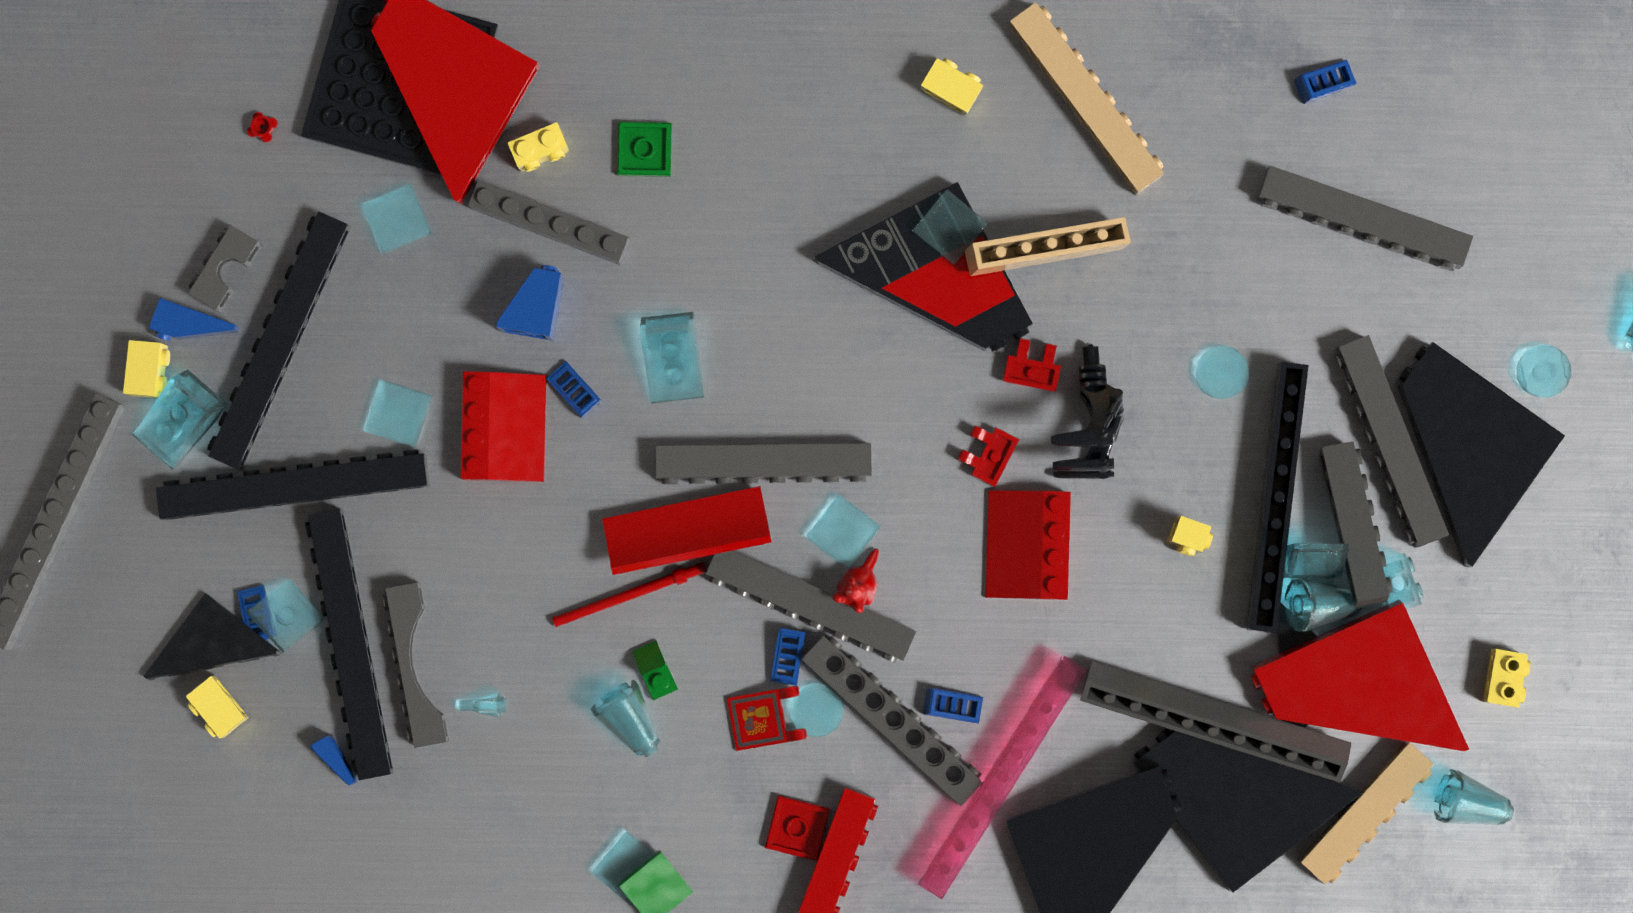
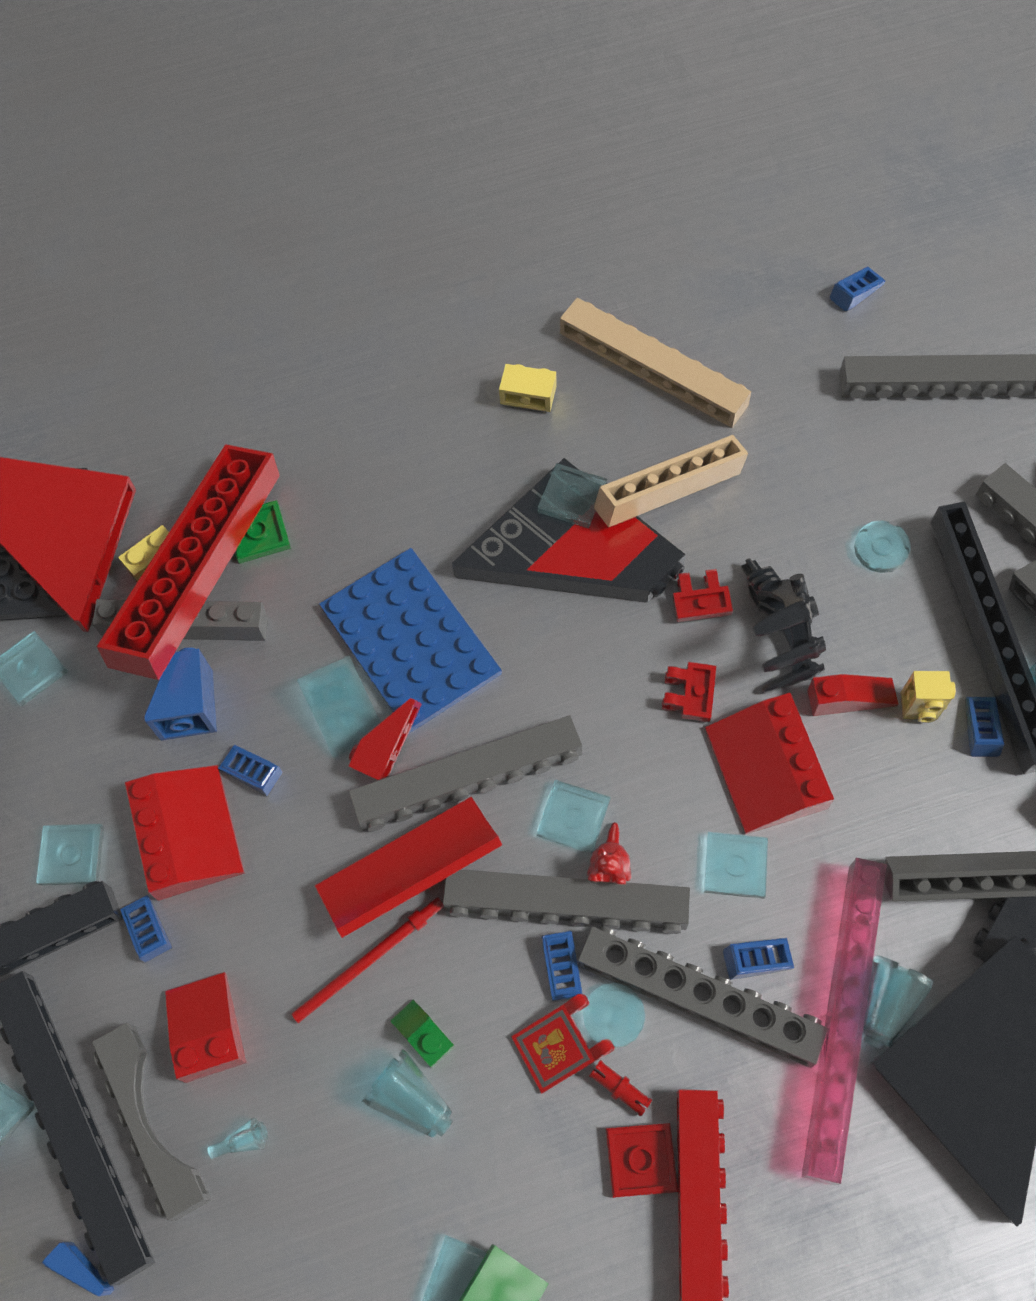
camera: 15 degrees left, 20 degrees down
none -> red brick [96,444,280,680]
none -> blue slope [120,895,172,963]
none -> red slope [165,972,247,1083]
none -> blue plate [319,548,502,734]
none -> red slope [348,698,422,780]
none -> red pin [589,1060,652,1117]
none -> clear light blue tile [704,832,768,899]
none -> red slope [807,674,899,717]
none -> clear light blue cone [860,955,934,1049]
none -> blue slope [965,697,1005,757]

